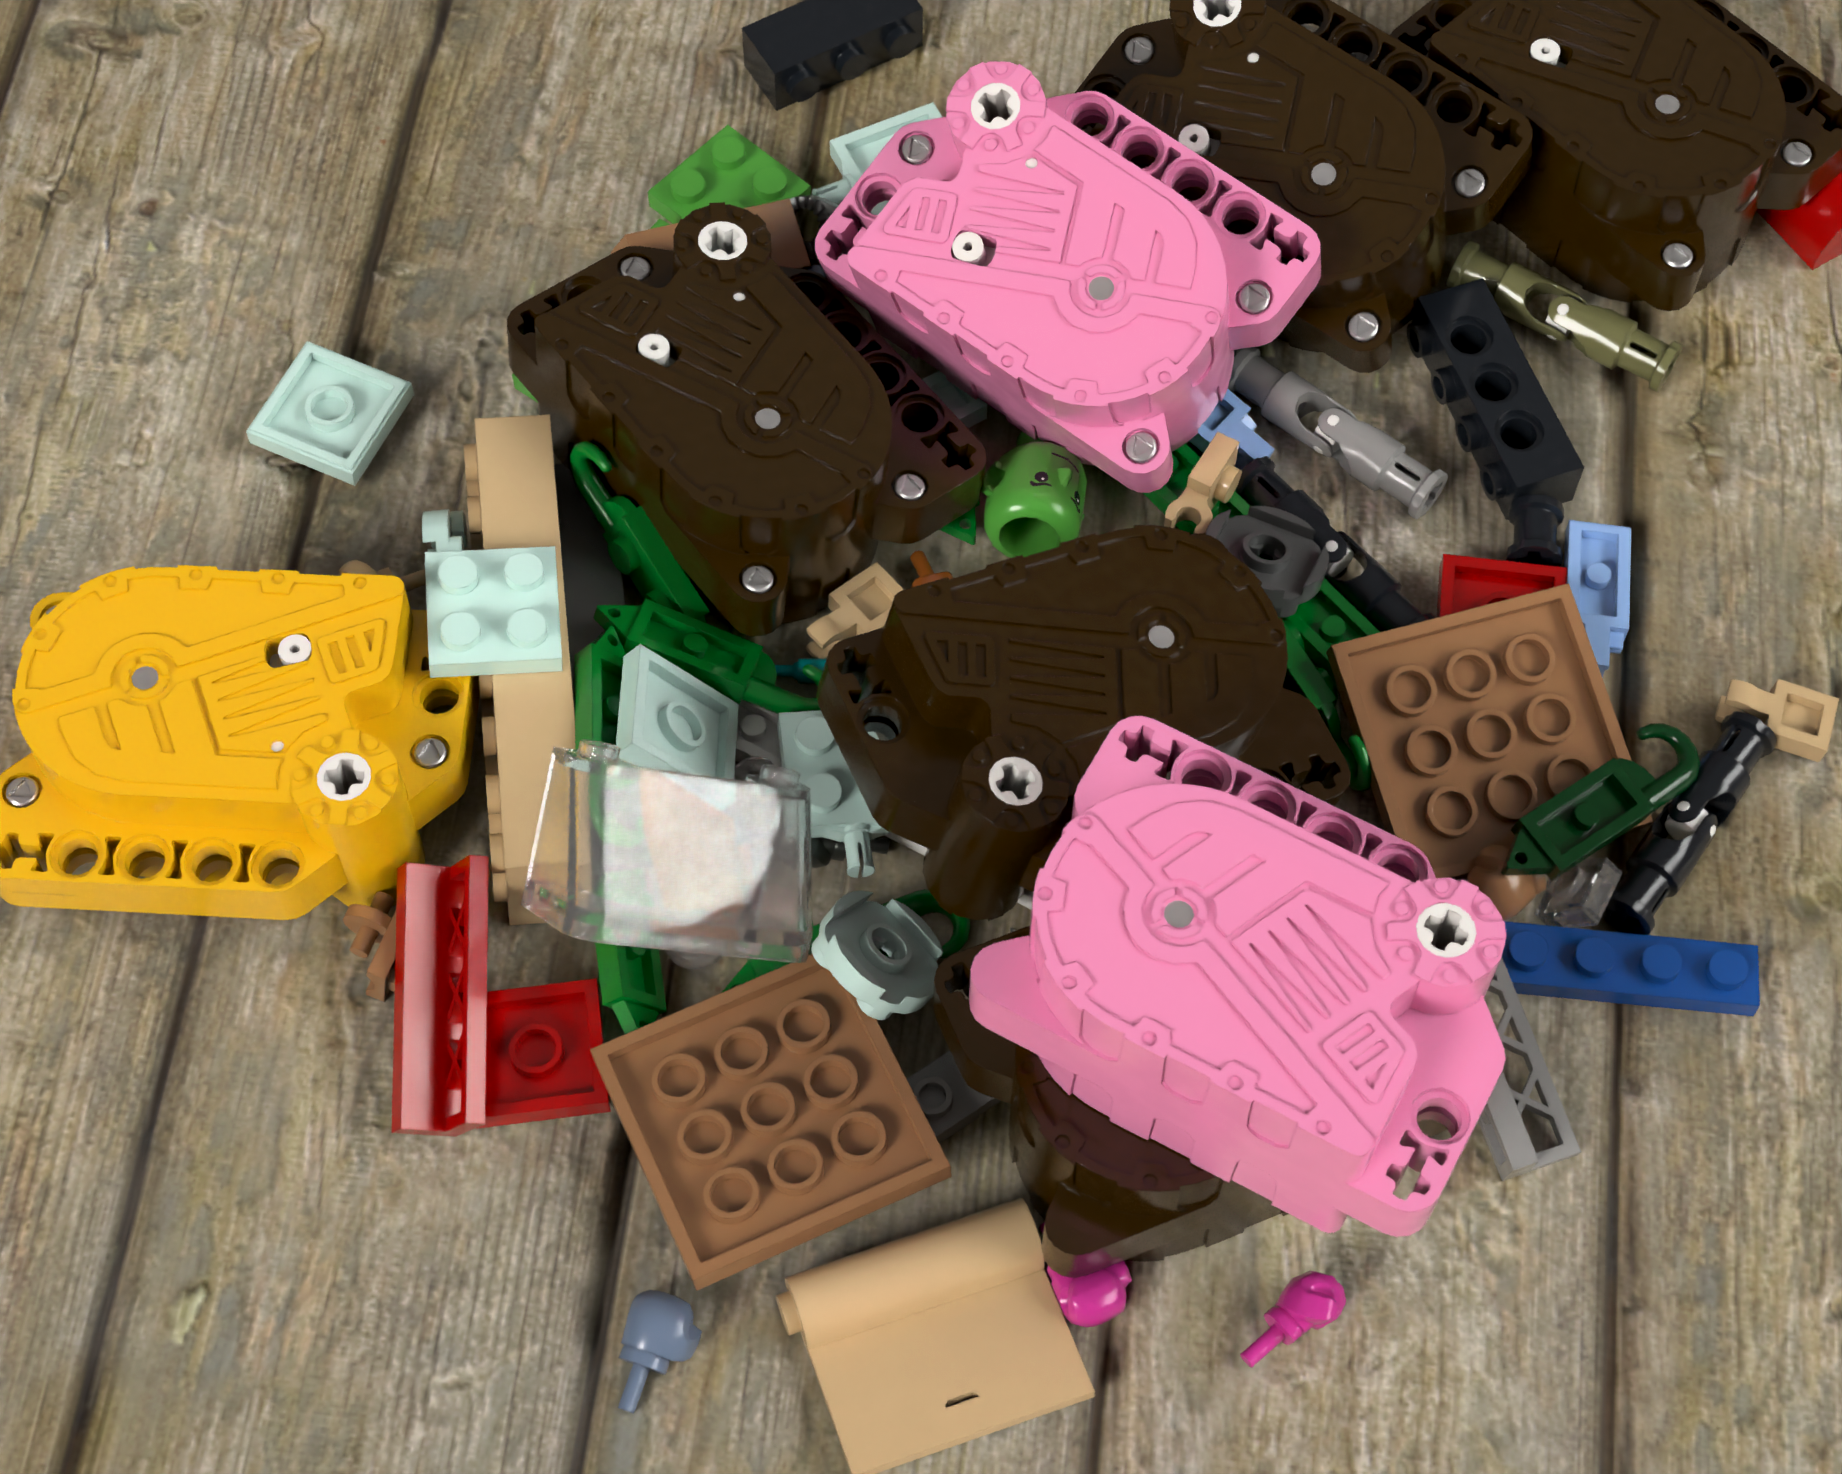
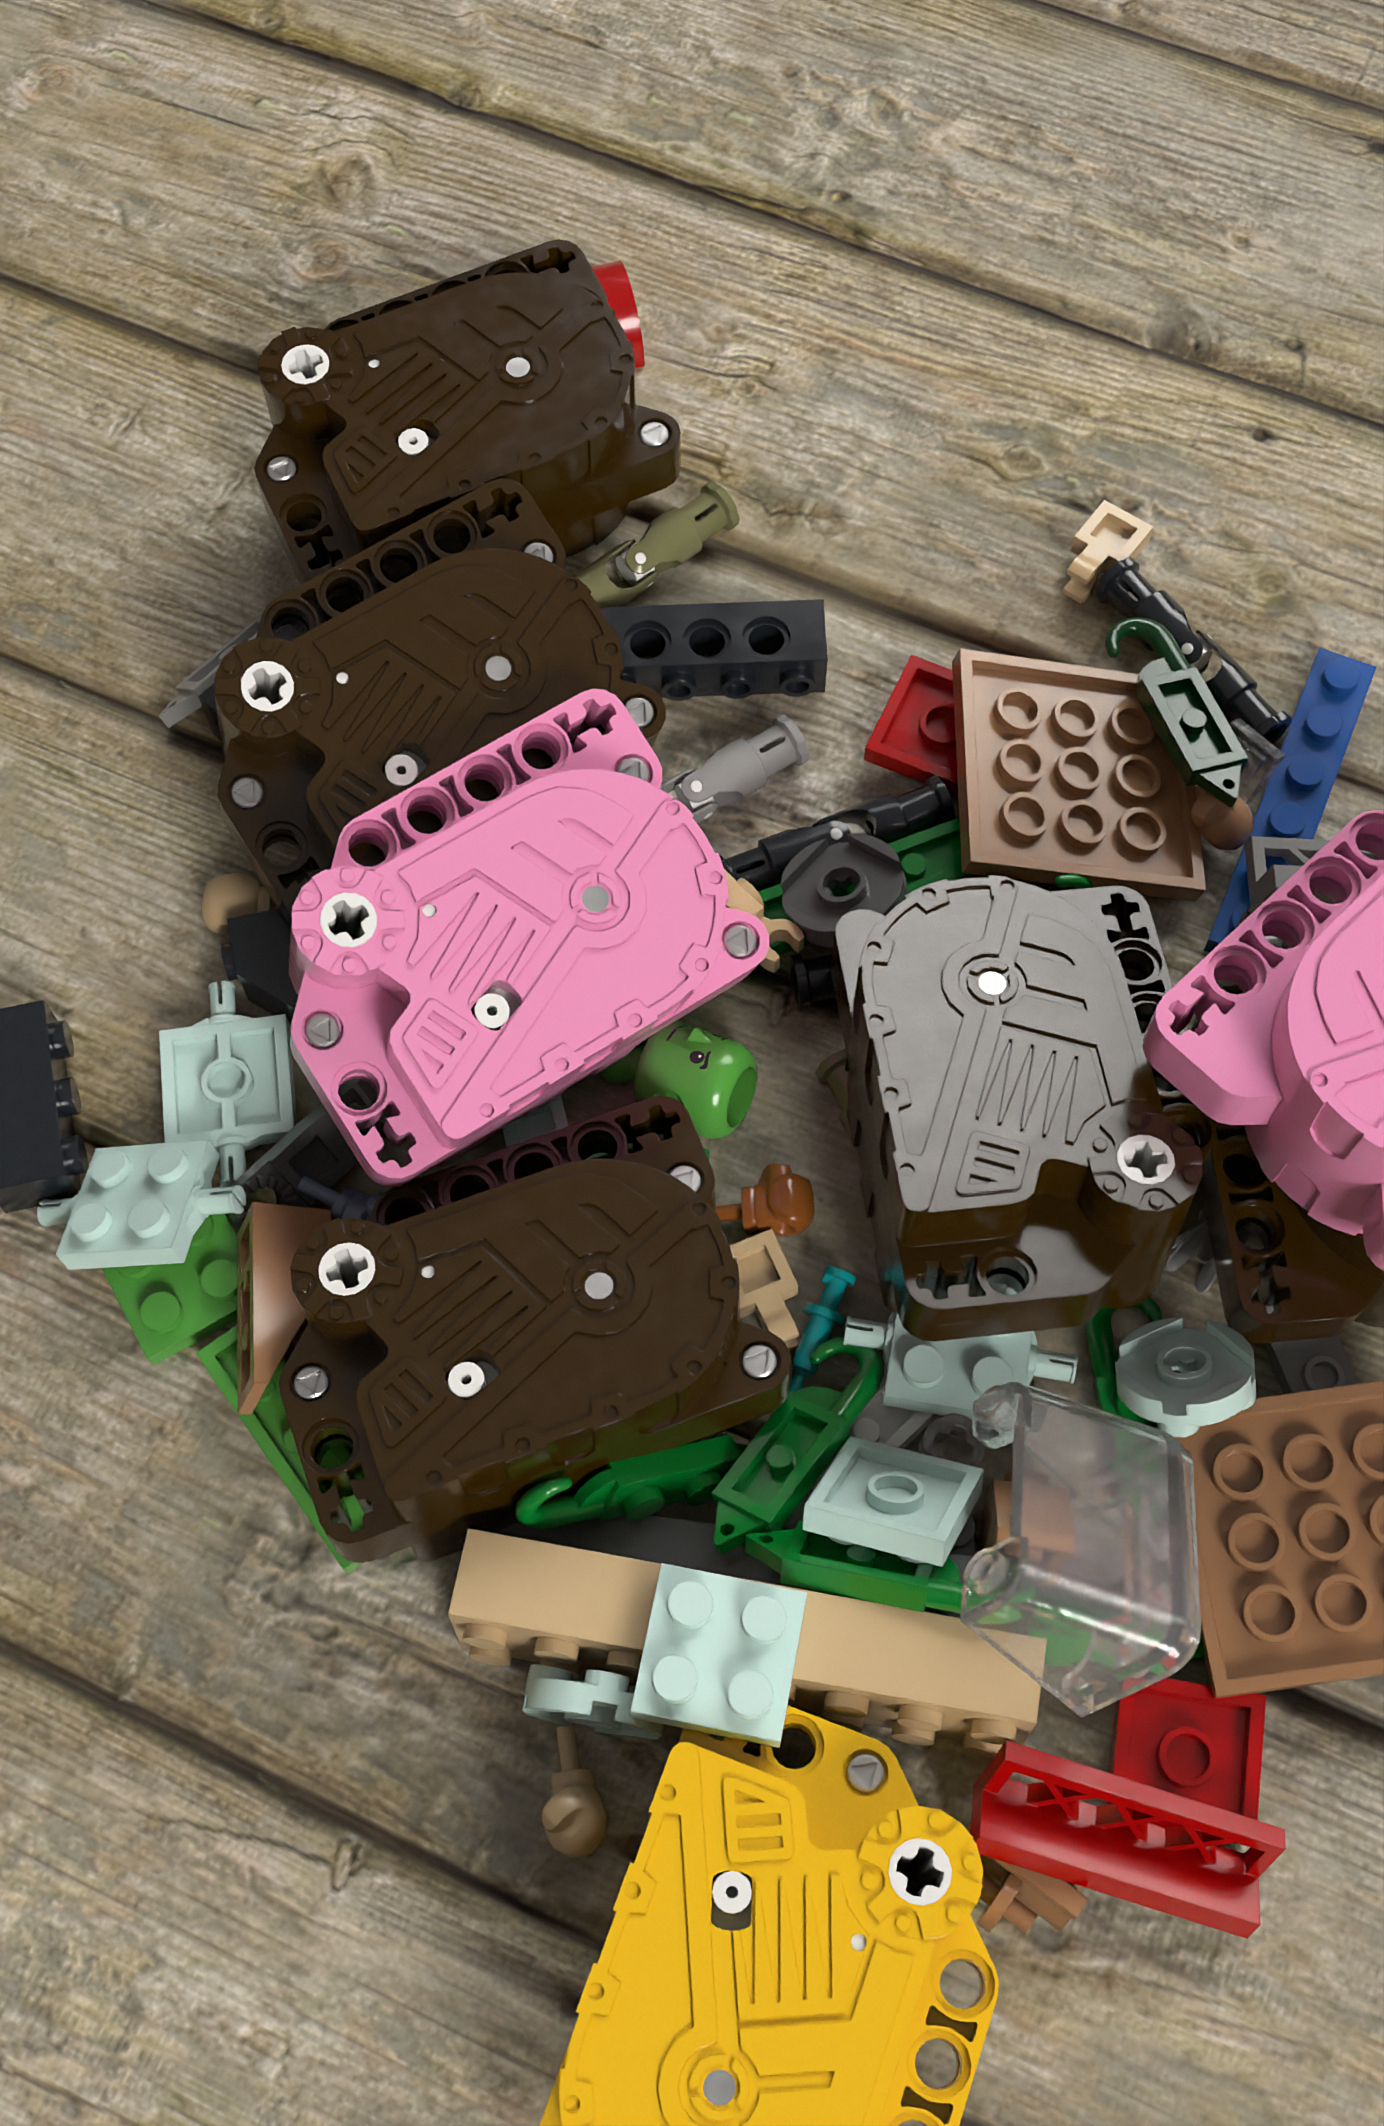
camera: 70 degrees left, 5 degrees up
light aqua plate [246,341,414,486] -> none
black bush [1506,494,1564,567] -> none
light blue hinge [1564,520,1631,678] -> none
none -> light aqua plate [37,1139,246,1270]

